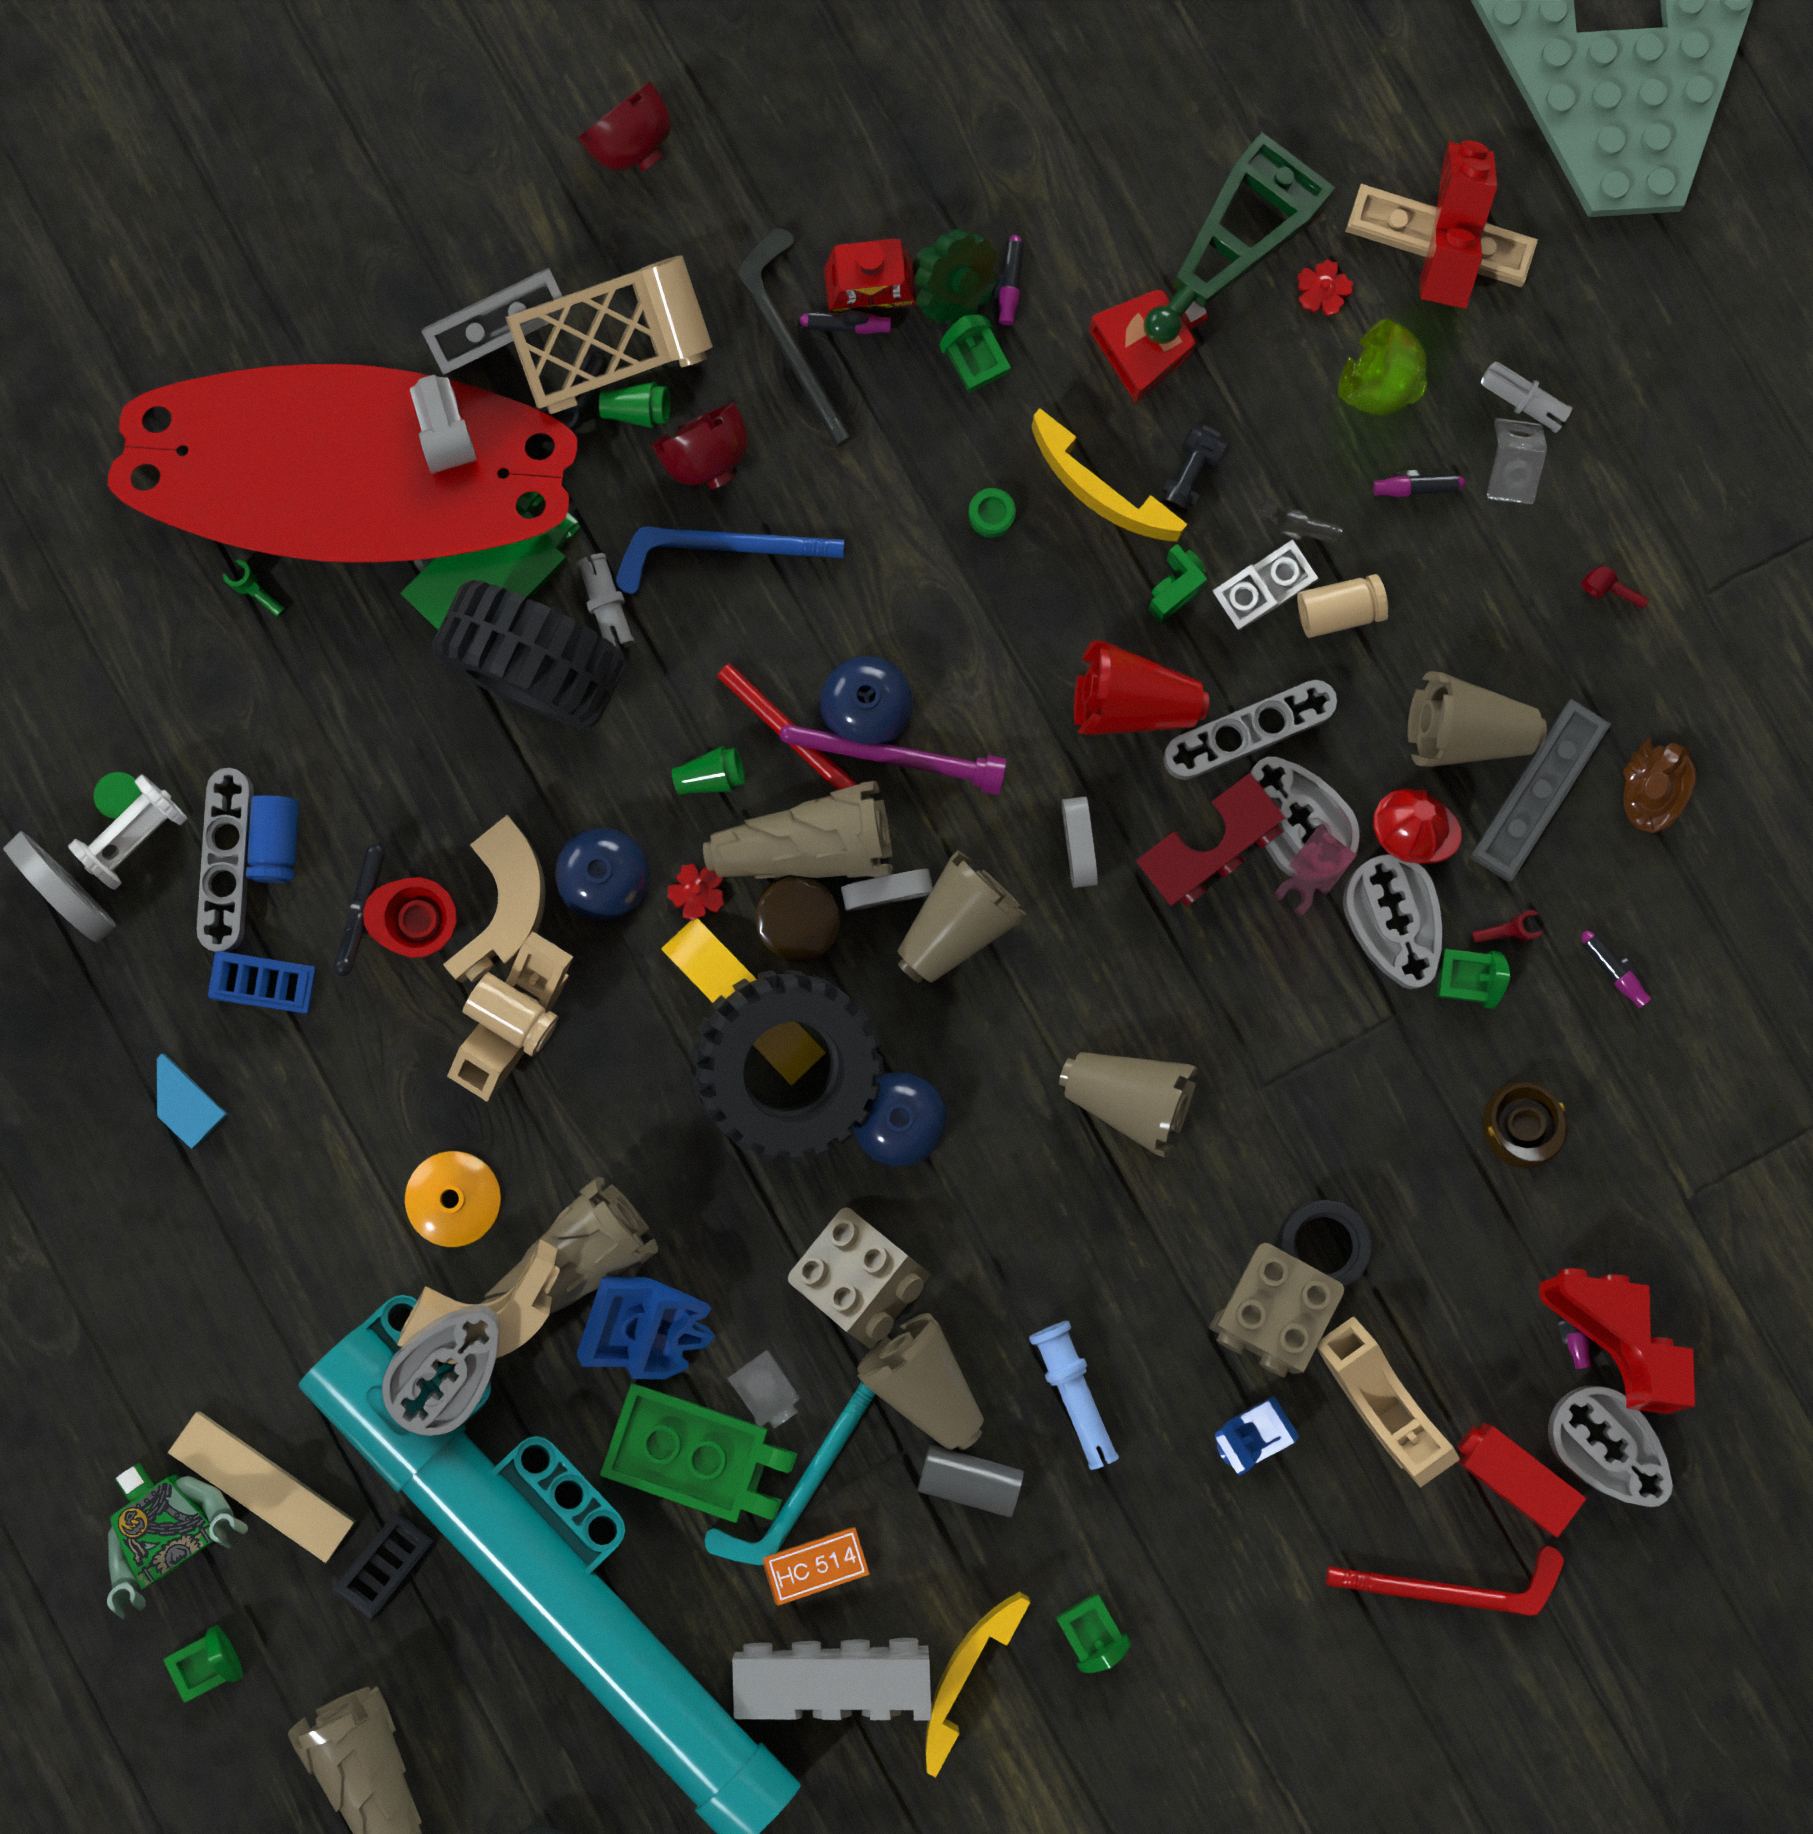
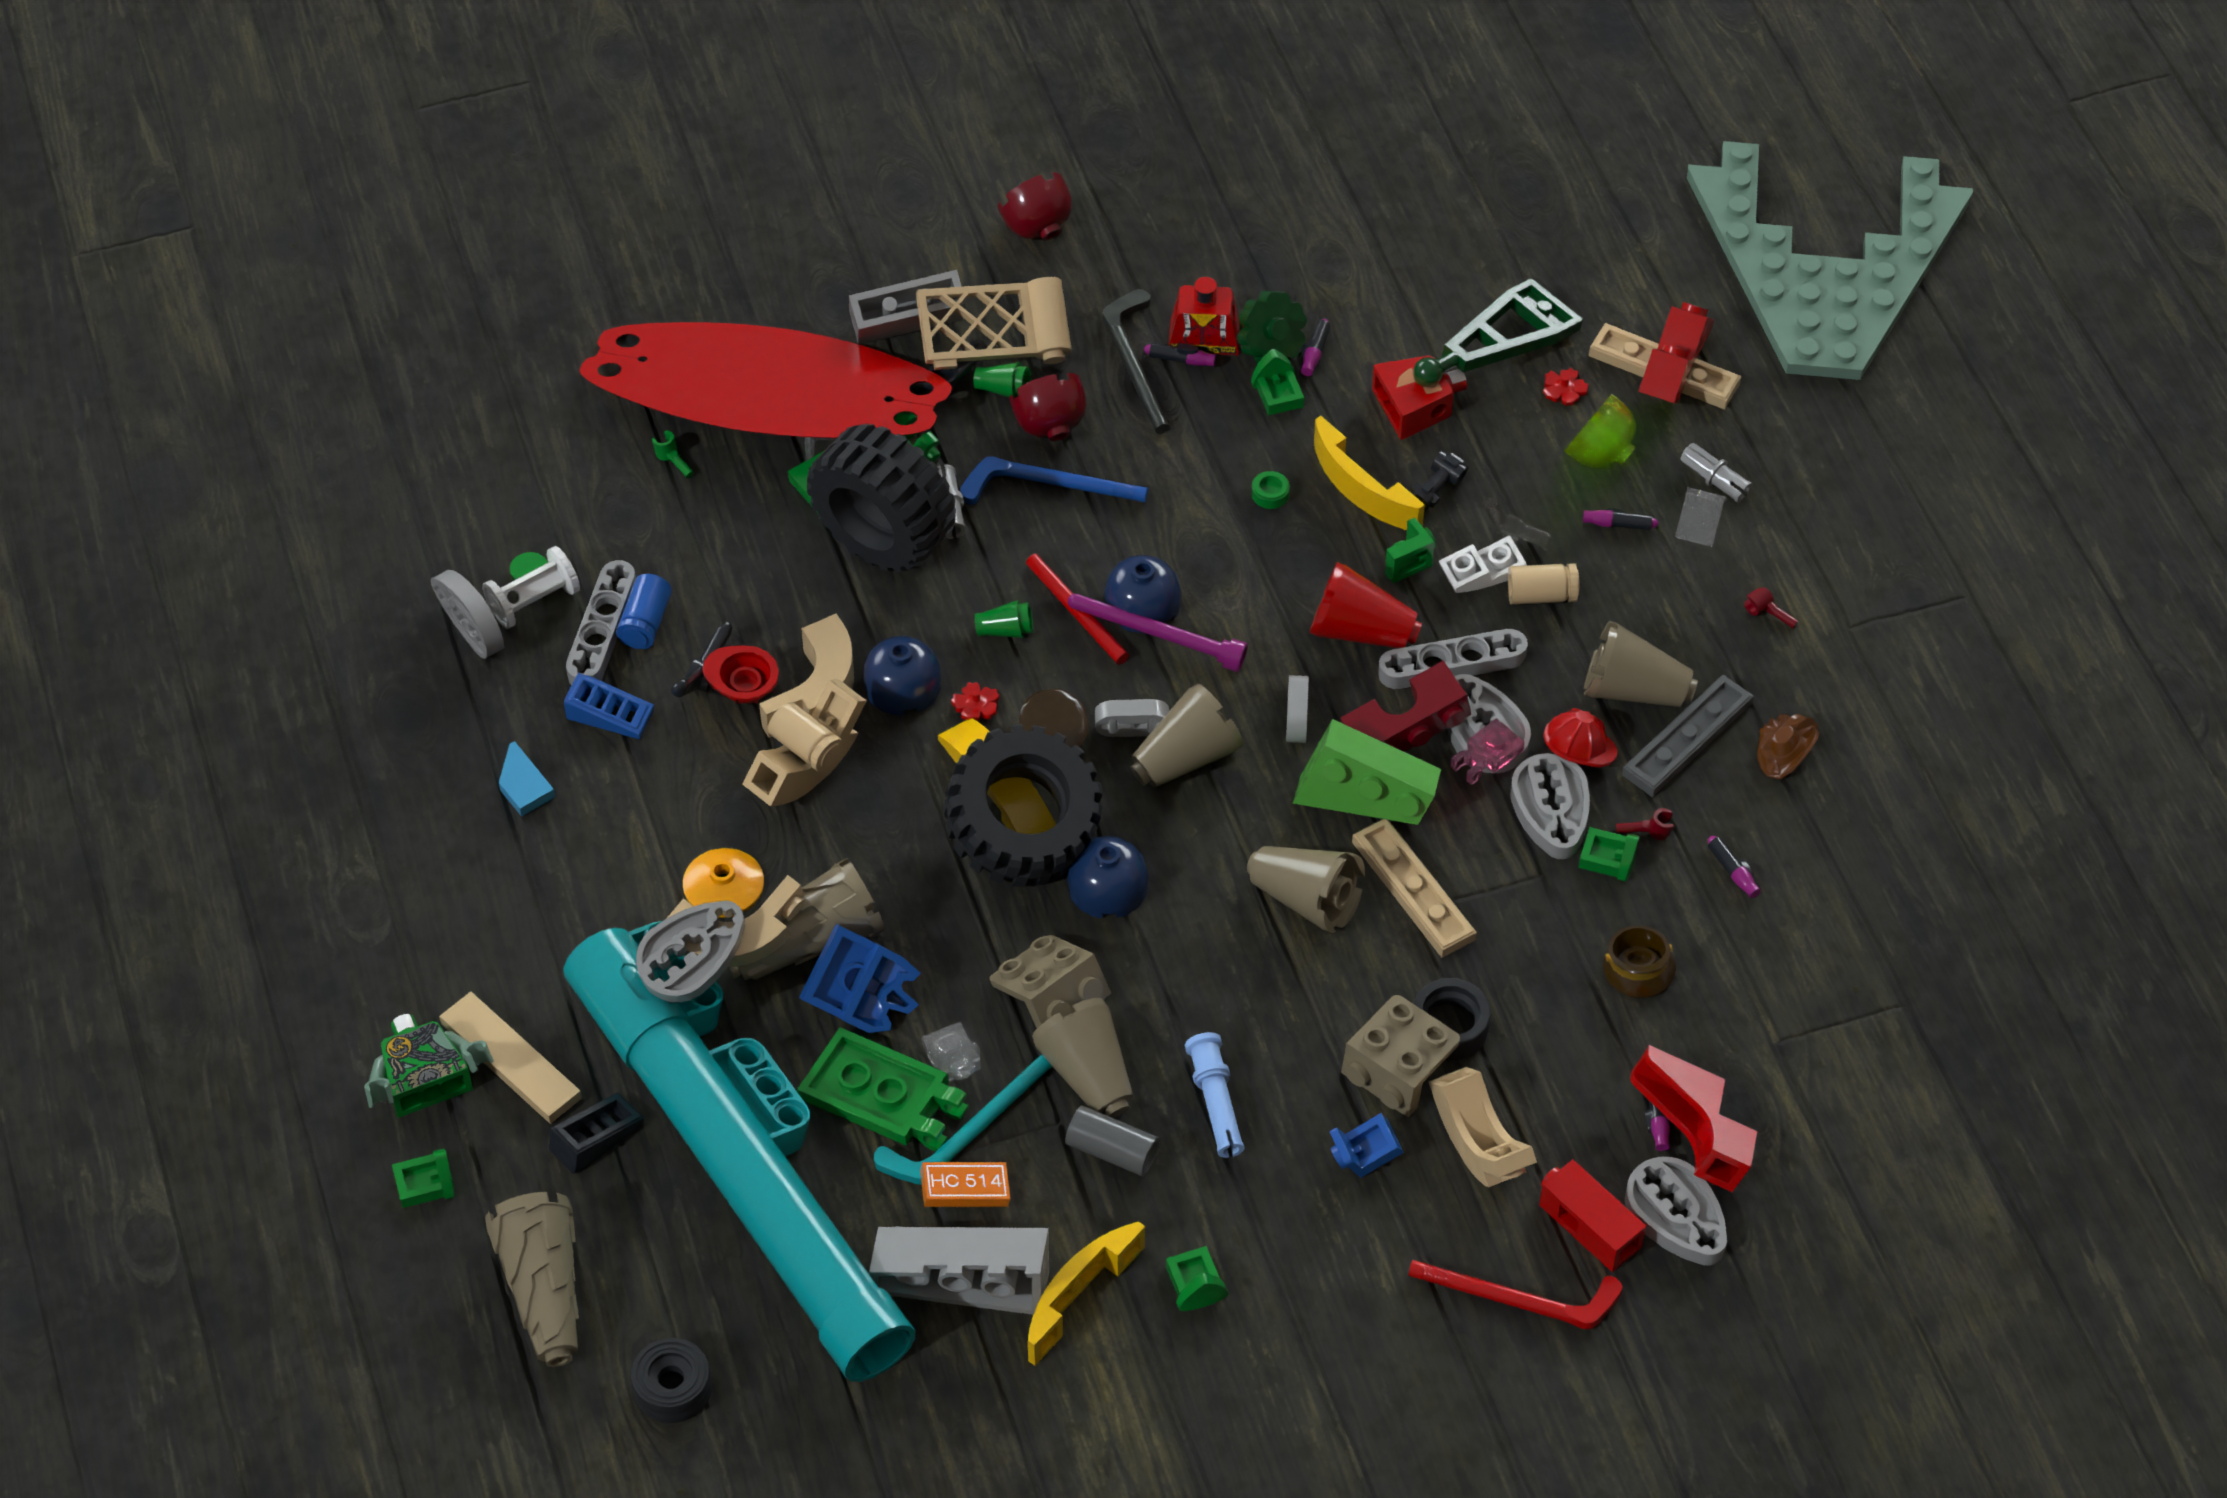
camera: 15 degrees right, 30 degrees down
light grey piece [410,375,477,474] -> none
dark tan cone [703,781,893,879] -> none
none -> bright green wedge [1293,719,1441,825]
none -> tan tile [1352,819,1477,958]

